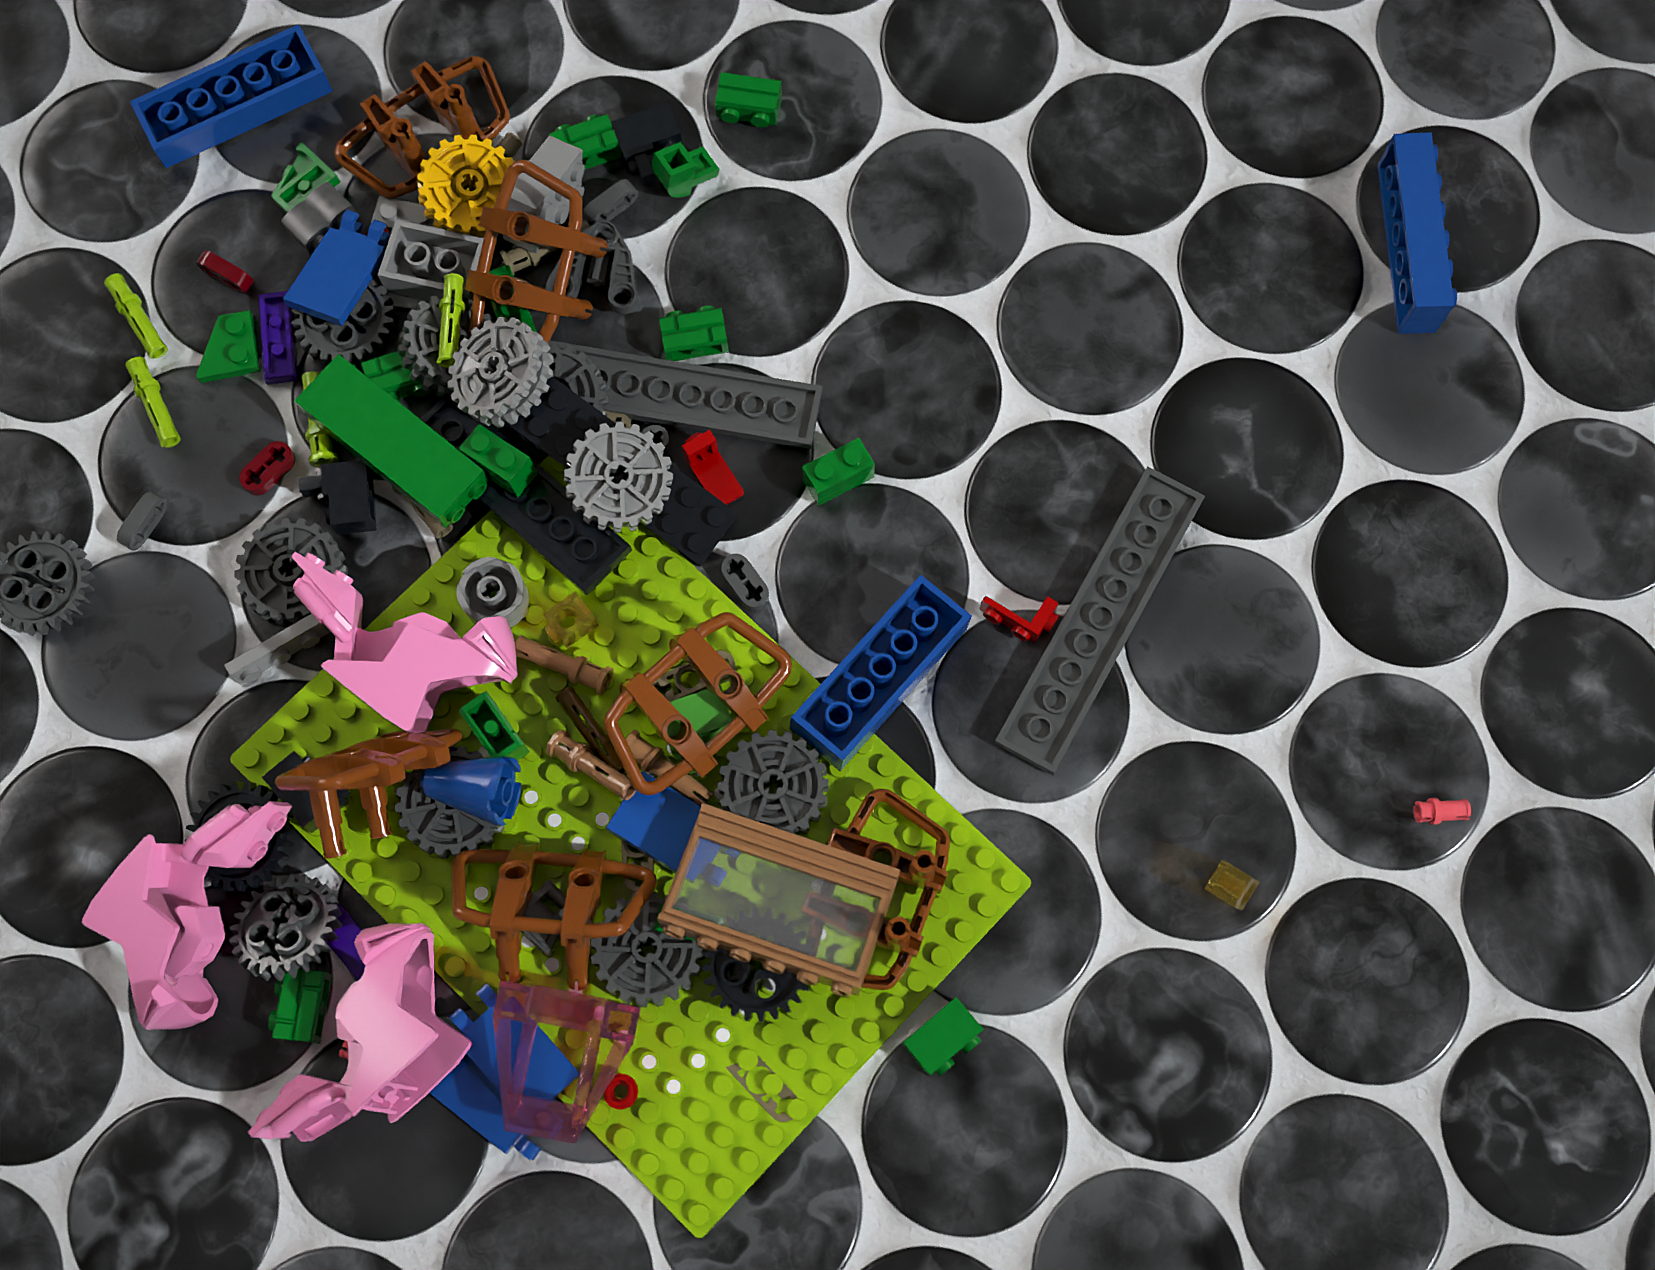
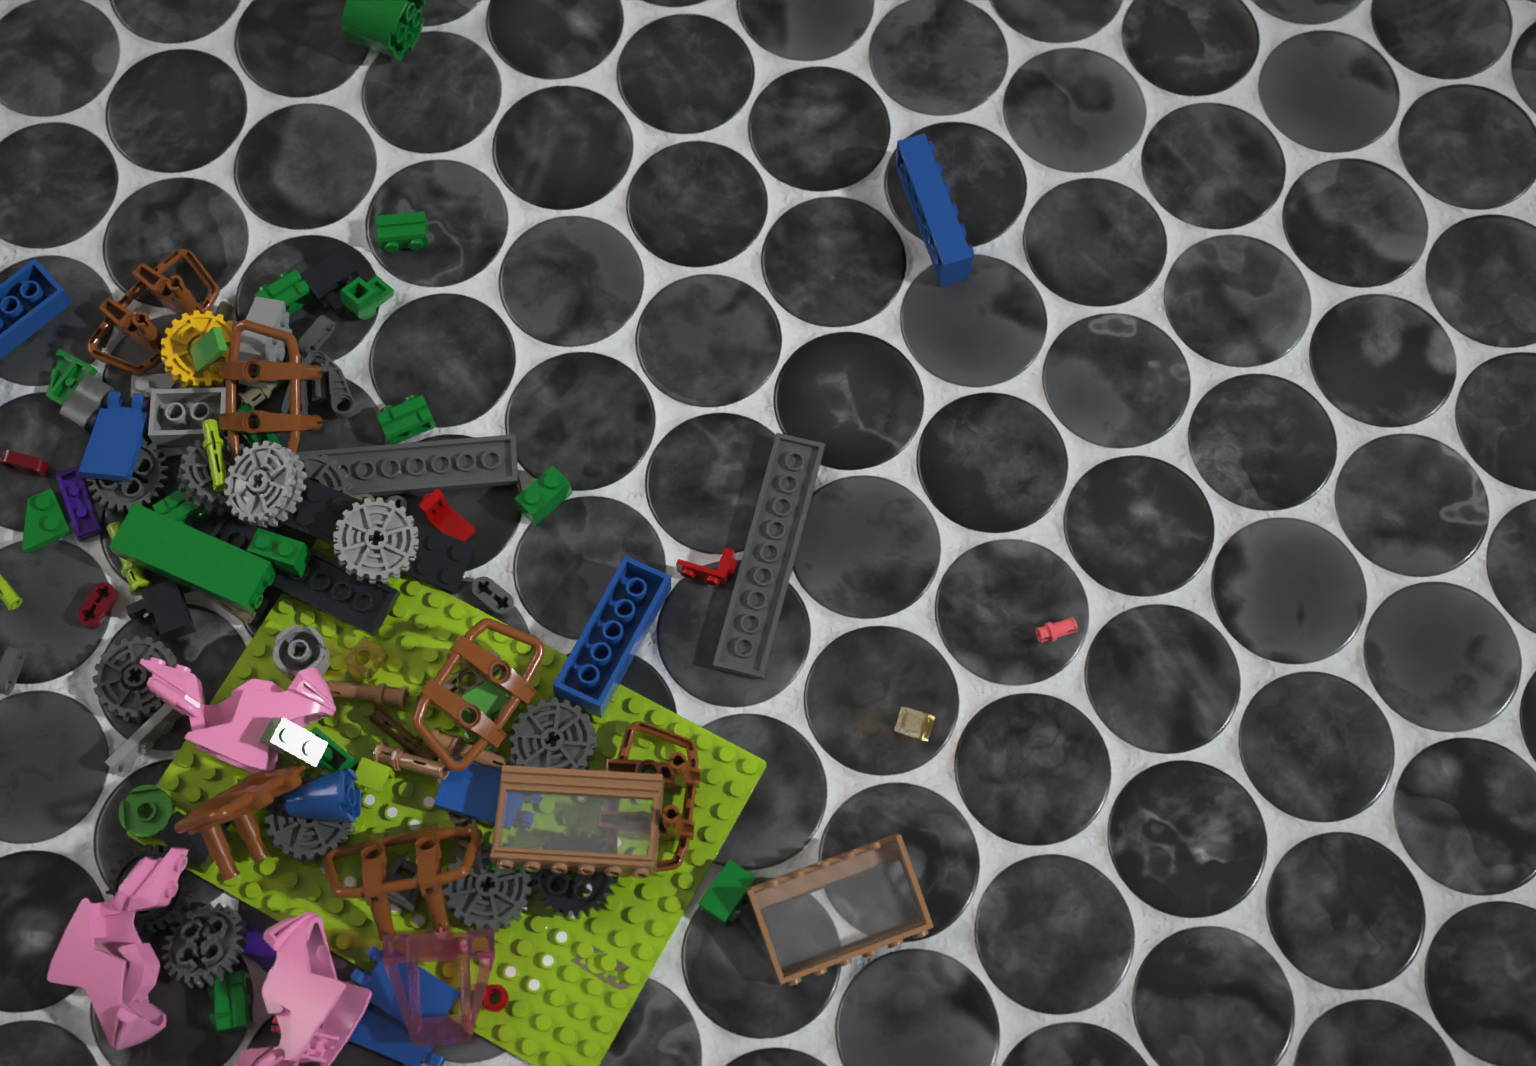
camera: 15 degrees left, 5 degrees down
none -> bright green plate [119,785,175,839]
none -> bright green tile [190,327,228,372]
none -> brick [260,717,328,767]
none -> lime panel [353,757,395,793]
none -> clear window [746,833,934,987]

